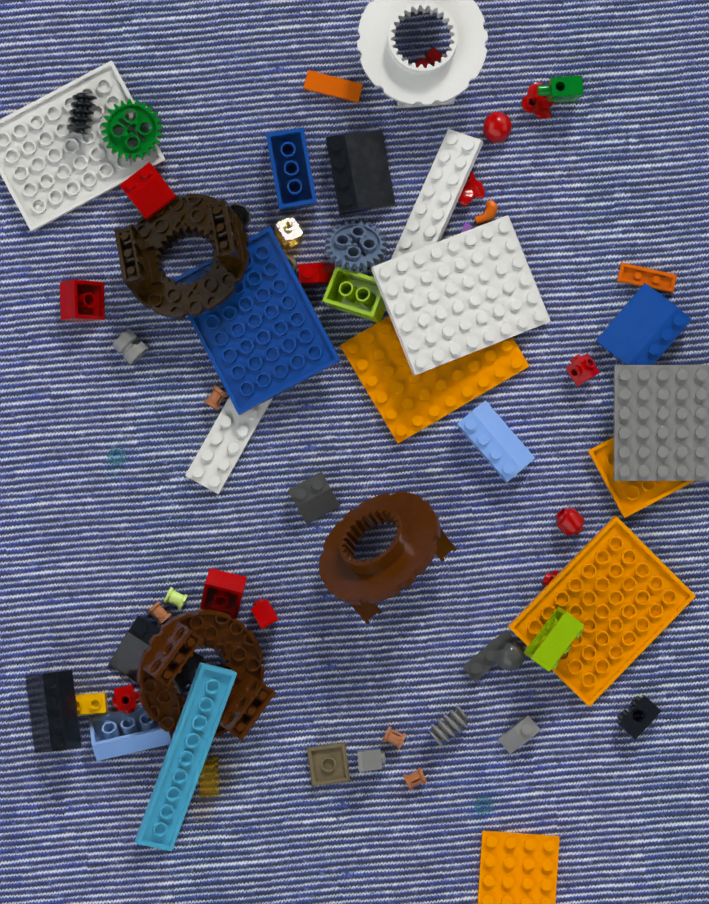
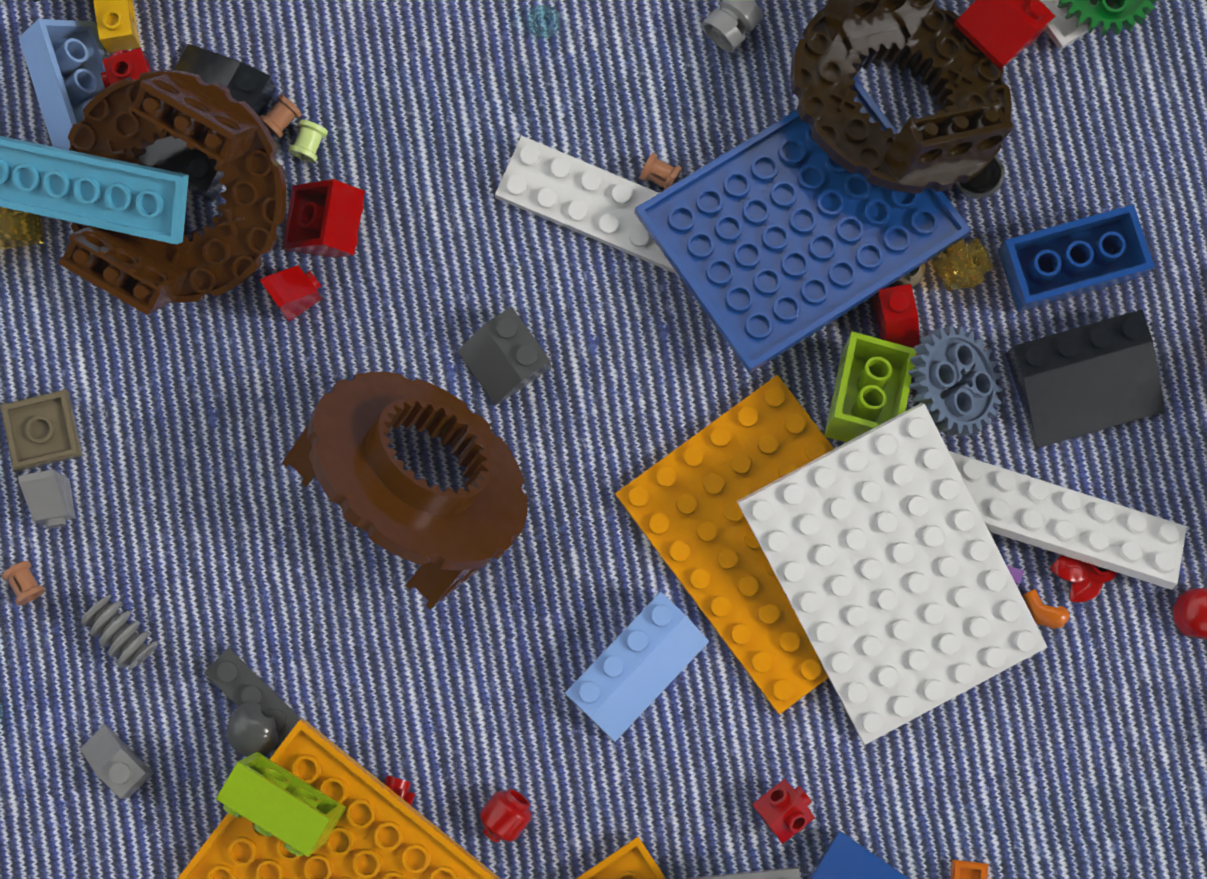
camera: 80 degrees right, 5 degrees down
nougat bush [382,726,406,749] -> none

